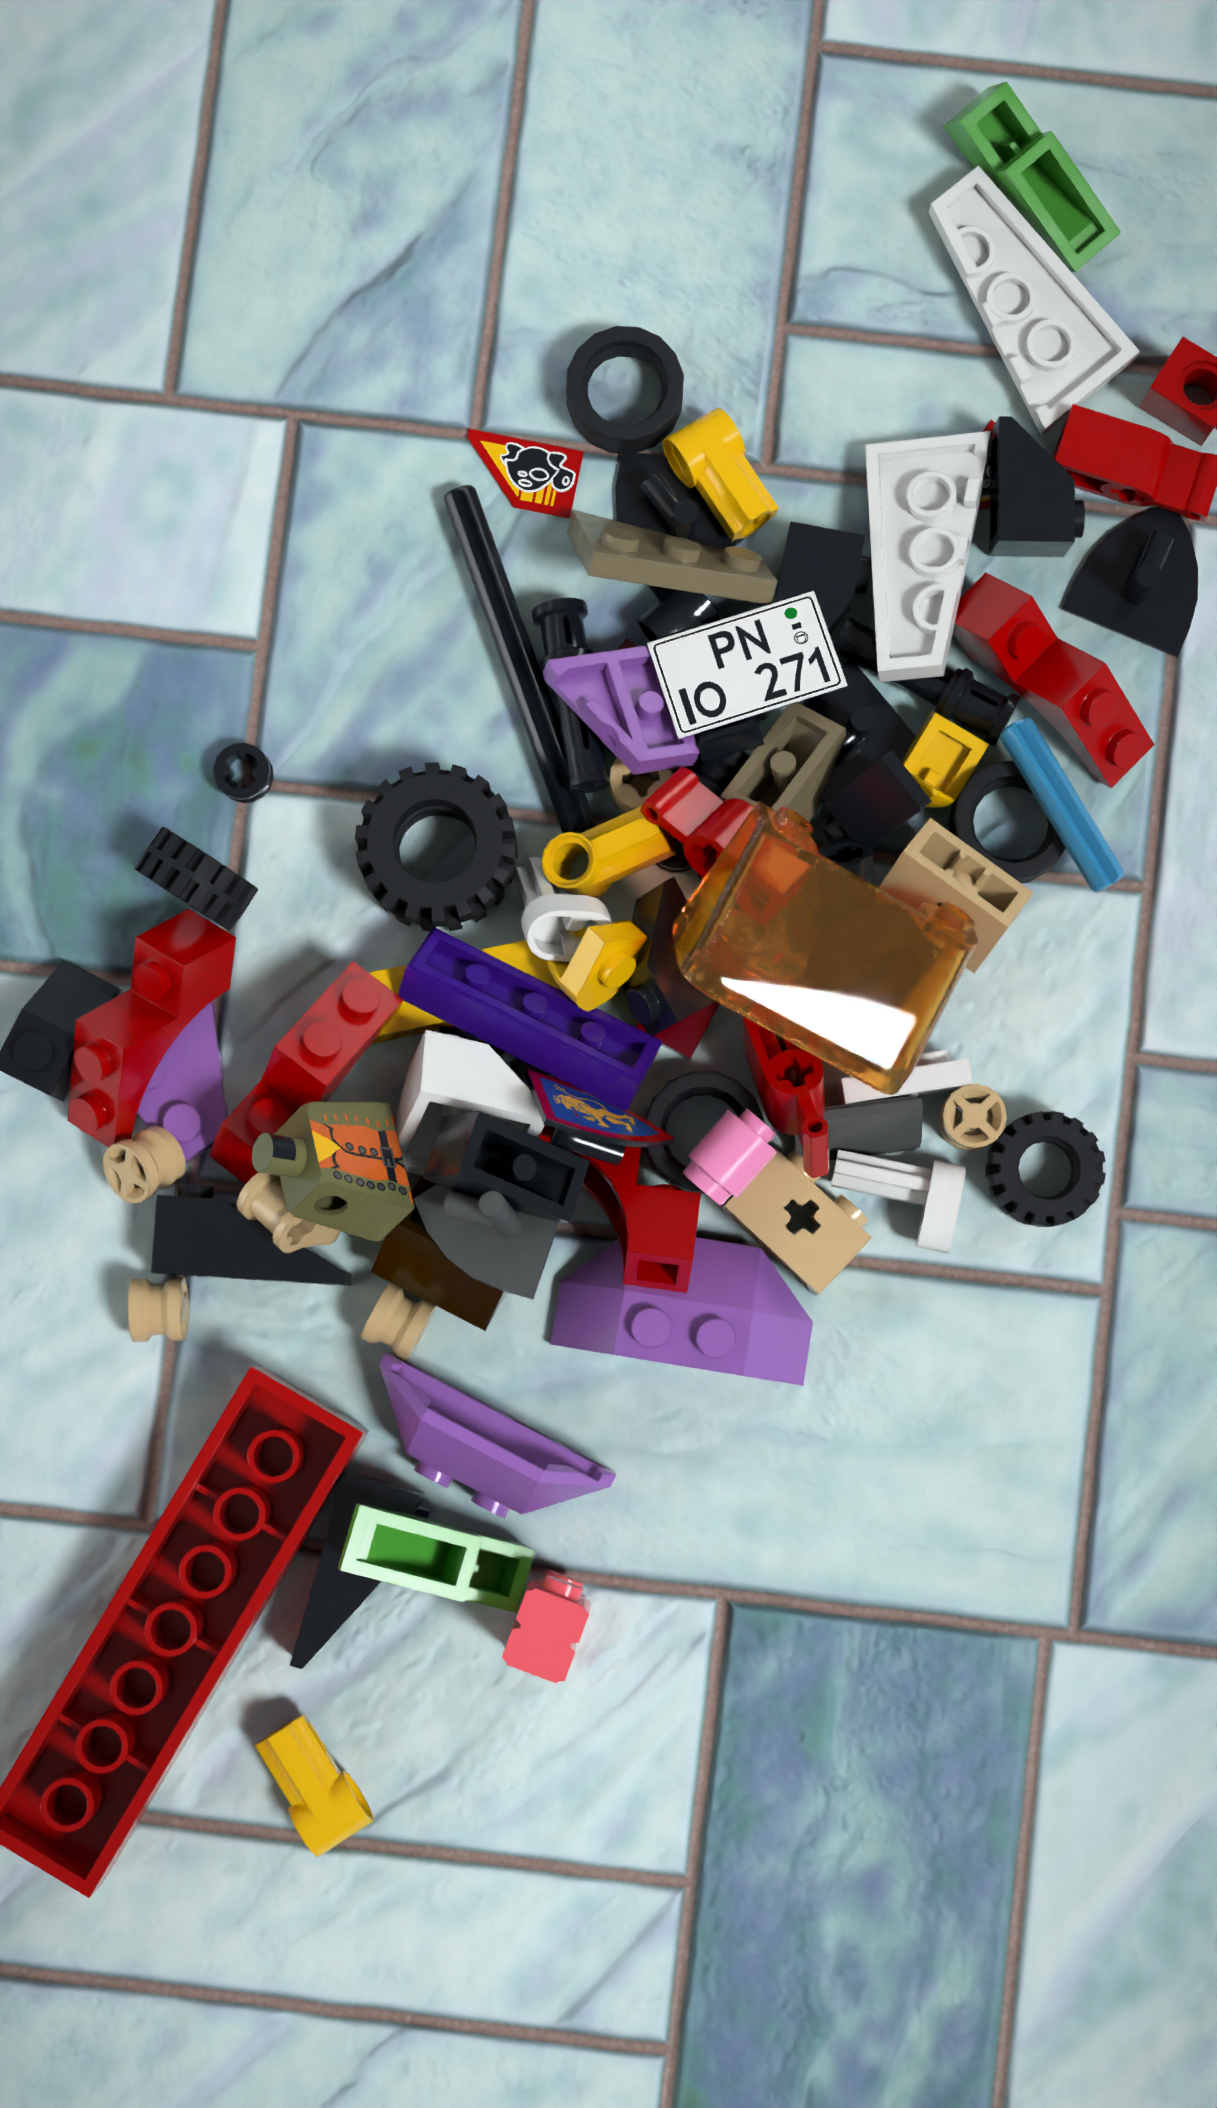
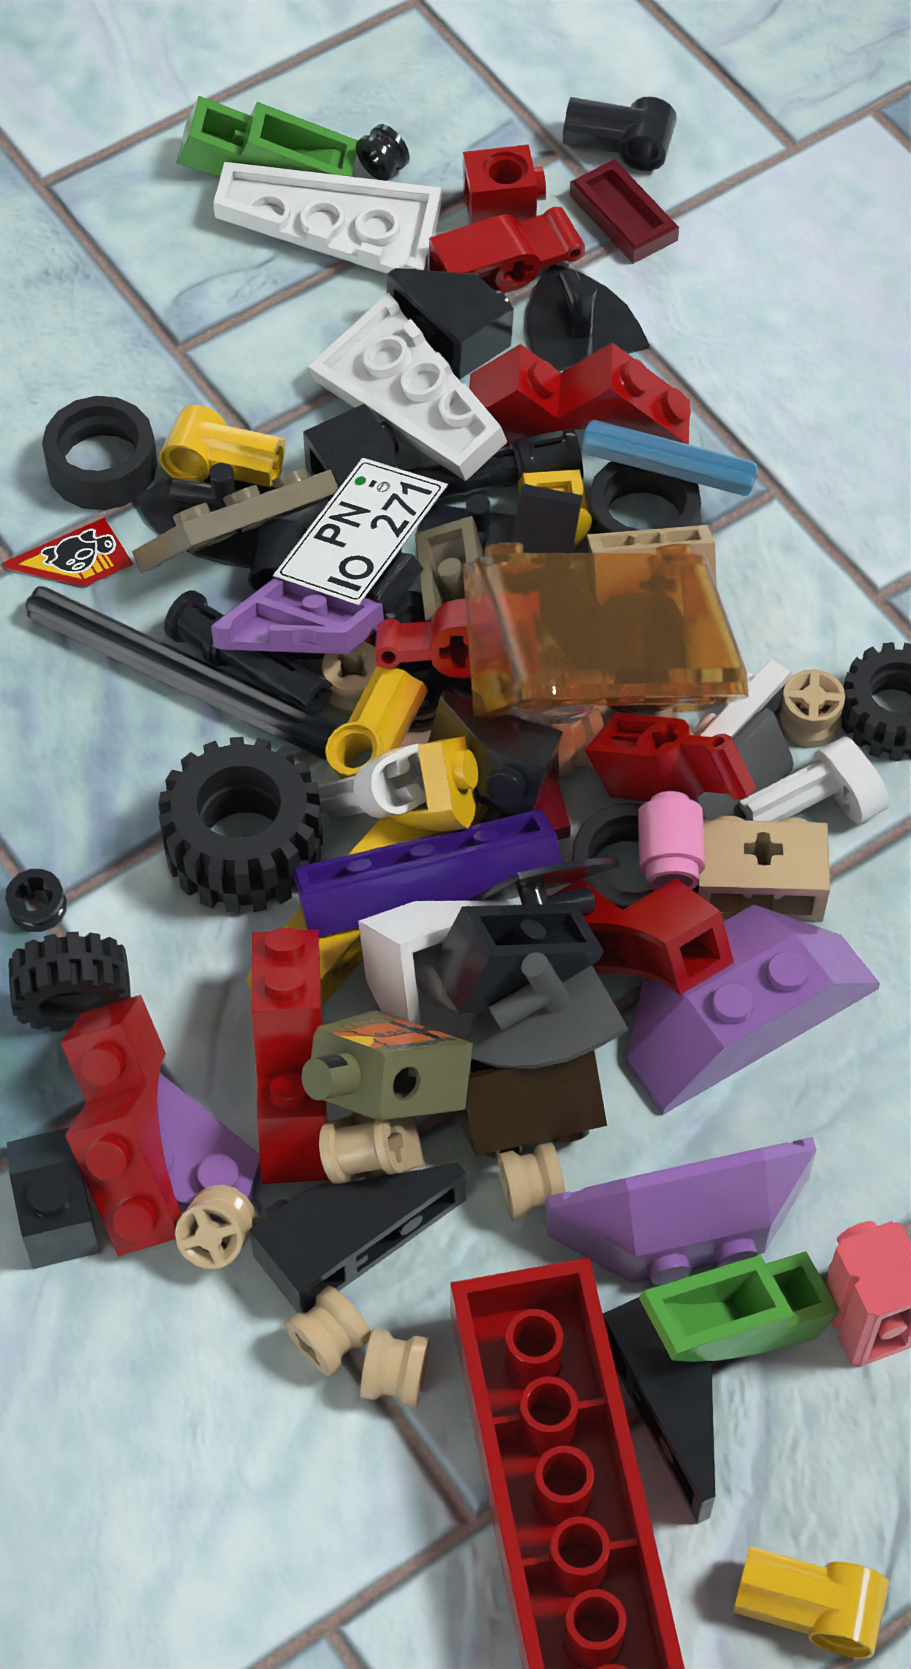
camera: 40 degrees left, 25 degrees down
none -> black bush [355,124,410,181]
none -> tan wheel [360,1328,430,1408]

